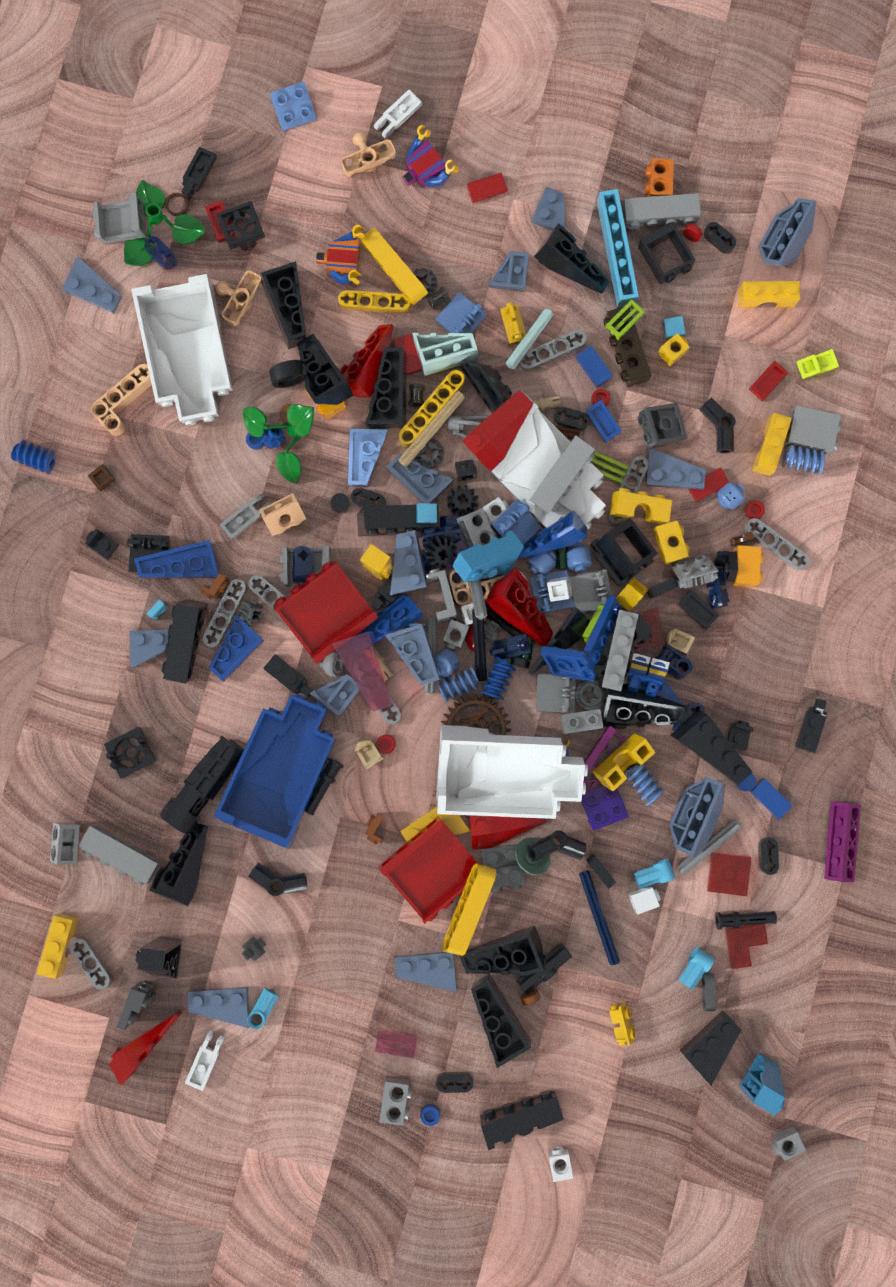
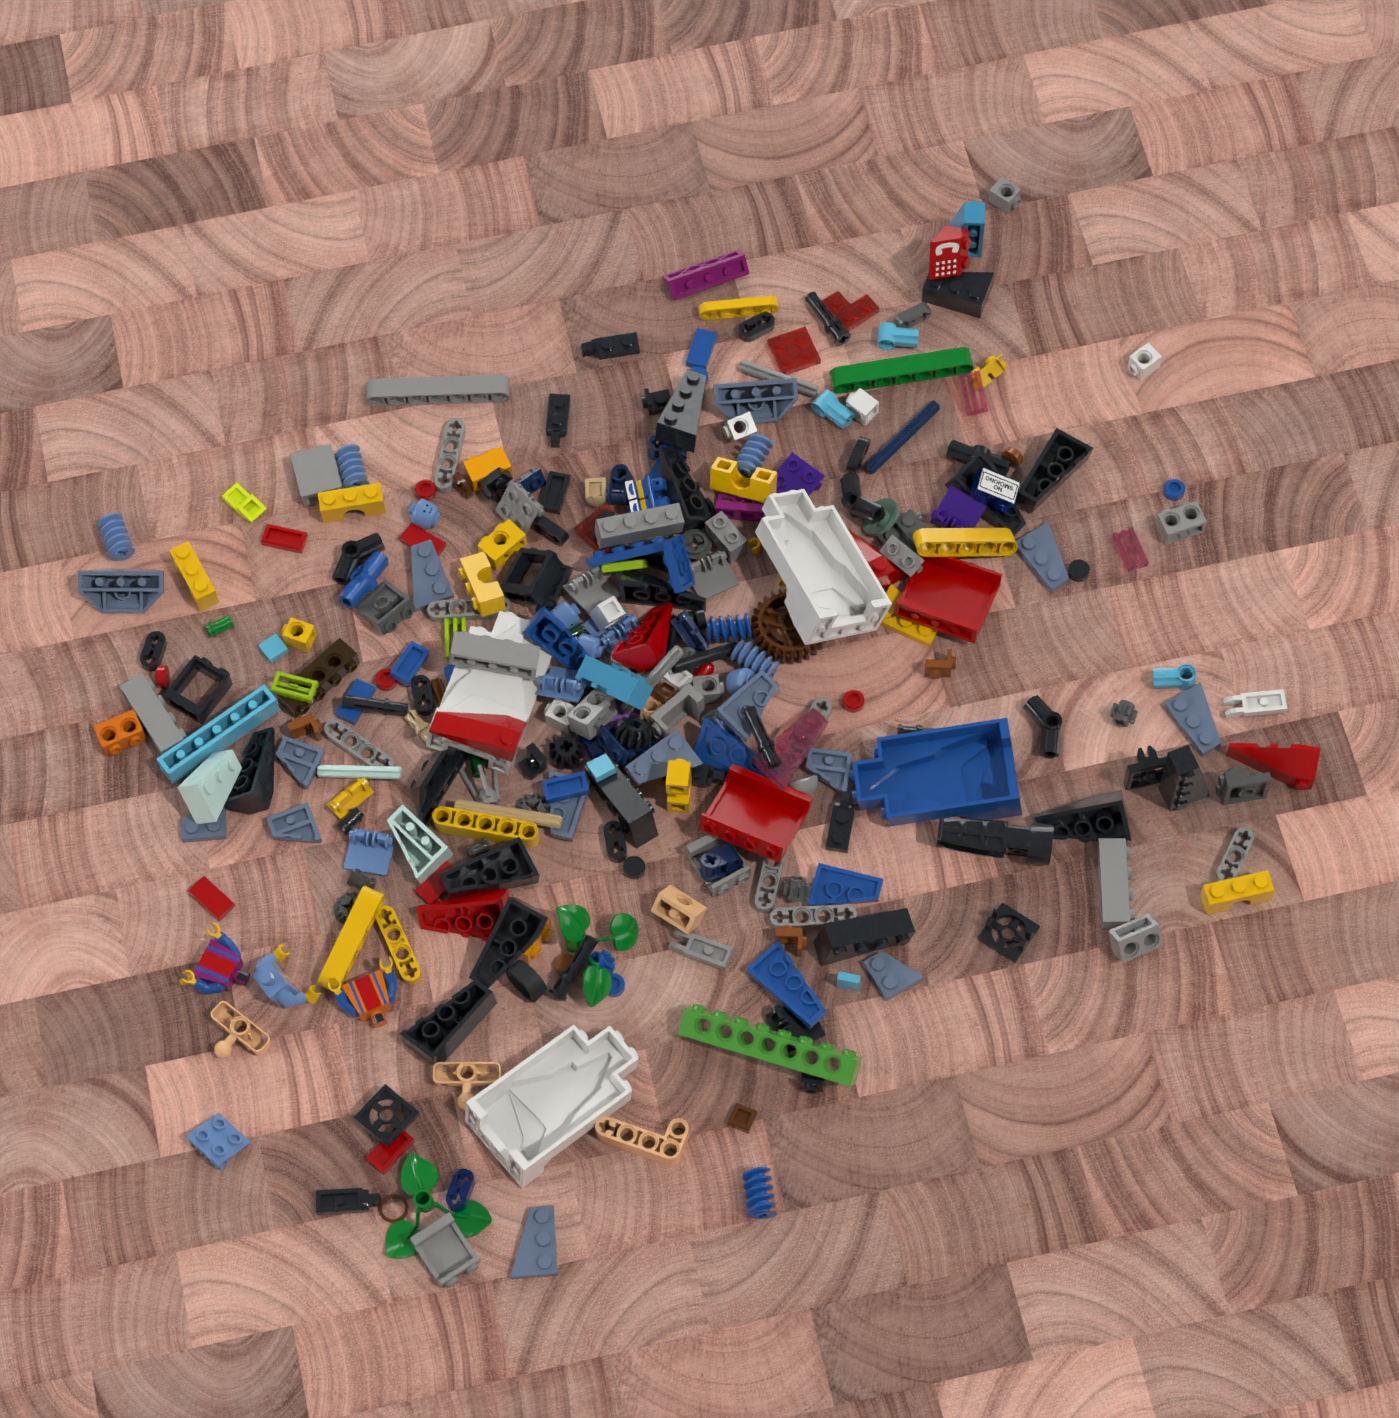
camera: 115 degrees left, 20 degrees down
light blue wing [348,429,388,486] -> none
tan plate [355,739,383,770] -> none
white hinge [374,89,422,138] -> none
black beam [436,1072,474,1093] -> none
black wedge [480,1090,564,1151] -> none
yellow brick [617,577,648,612] -> none
none -> medium blue piece [97,512,135,561]
none -> light aqua wedge [177,749,242,824]
none -> green pin [205,615,234,638]
none -> medium blue torso [252,944,321,1009]
none -> sand blue wing [276,736,325,789]
none -> dark orange bracket [287,714,323,741]
none -> black pin [336,807,364,835]
none -> blue piece [338,551,389,609]
none -> black pin [342,694,409,717]
none -> light grey beam [366,375,510,406]
none -> blue tile [542,771,590,804]
none -> black hinge [546,393,571,448]
none -> black pin [548,934,599,1001]
none -> reddish brown tile [650,678,681,704]
none -> bright green brick [678,1004,862,1087]
none -> yellow beam [698,296,779,320]
none -> white brick [722,412,757,441]
none -> black pin [742,706,782,769]
none -> green beam [829,347,974,394]
none -> light grey hinge [879,535,925,577]
none -> red slope [929,225,971,280]
none -> dark purple hinge [930,485,987,528]
none -> clear pink tile [958,370,988,416]
none -> brick [968,467,1021,511]
none -> black tile [1068,559,1090,582]
none -> black piece [1123,745,1167,790]

